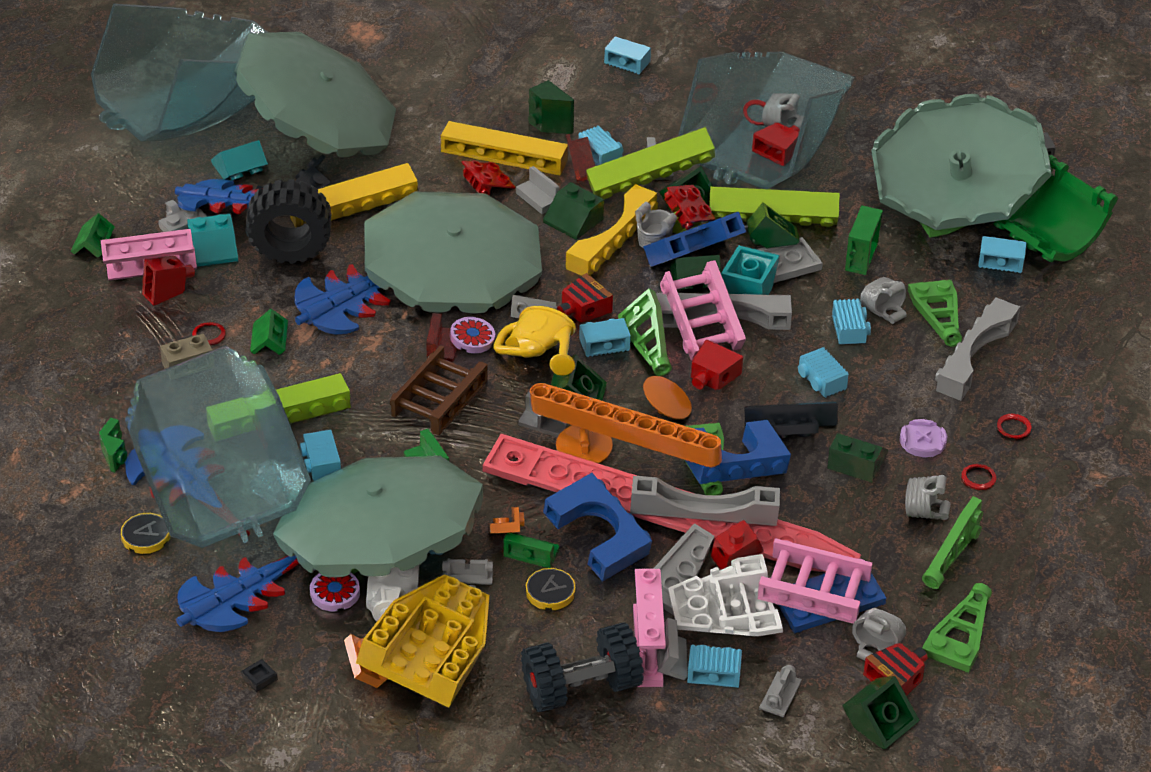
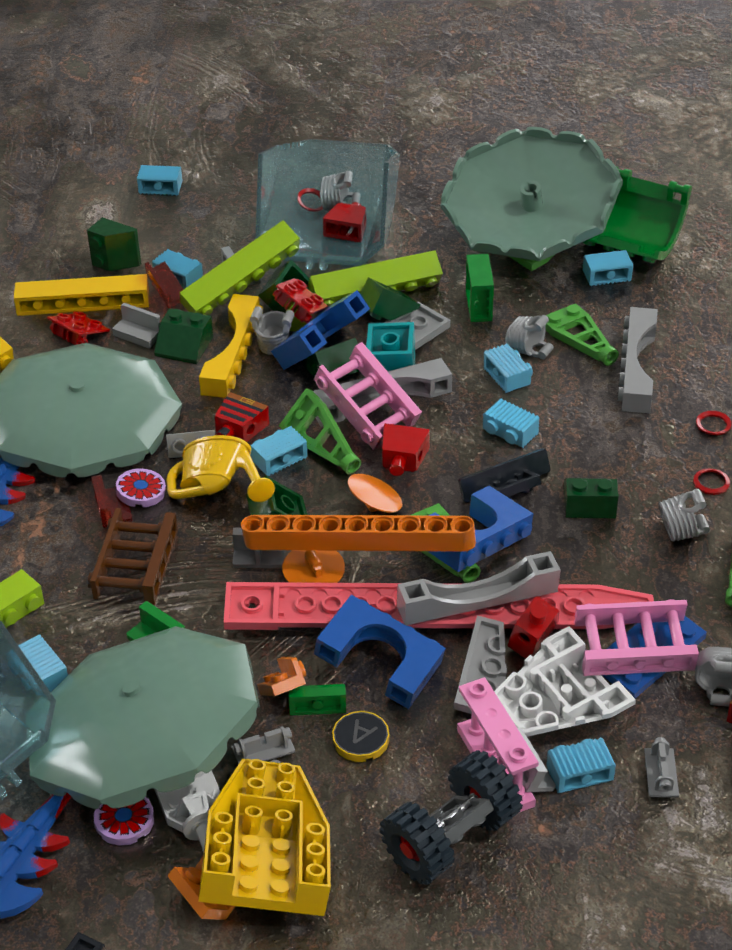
camera: 20 degrees left, 0 degrees up
lavender tile [900,419,948,457] -> none

